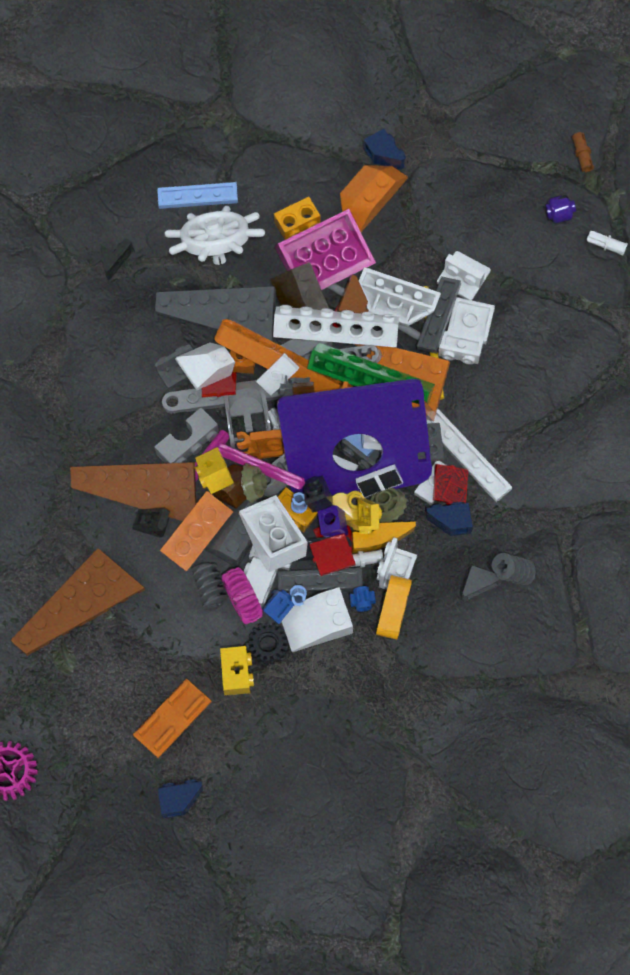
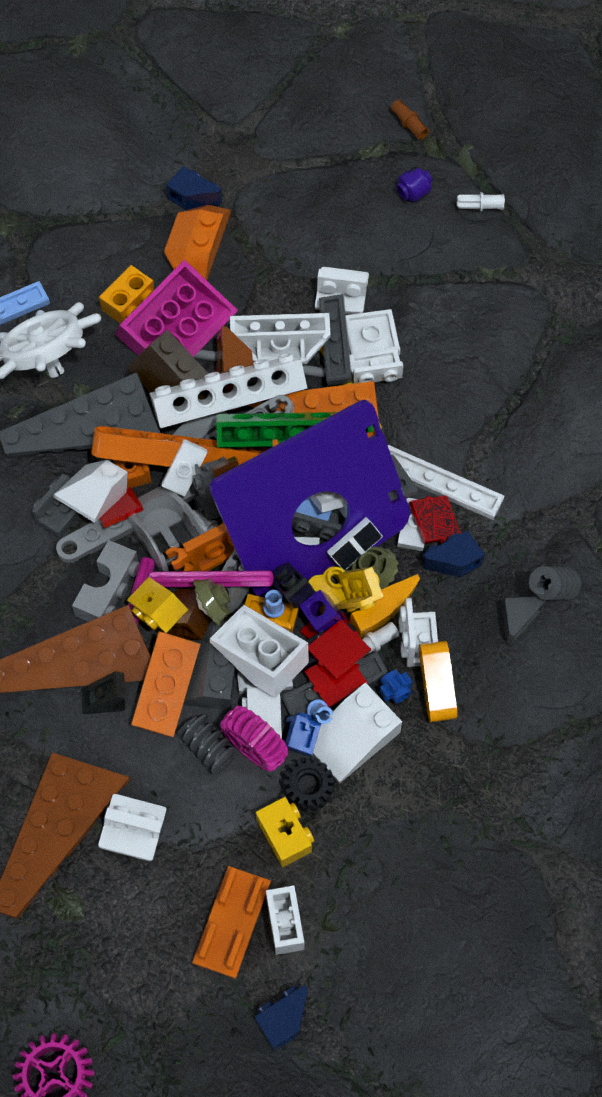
camera: 25 degrees left, 5 degrees down
none -> white bracket [98,794,166,861]
none -> white brick [266,886,304,955]
none -> red piece [305,663,368,708]

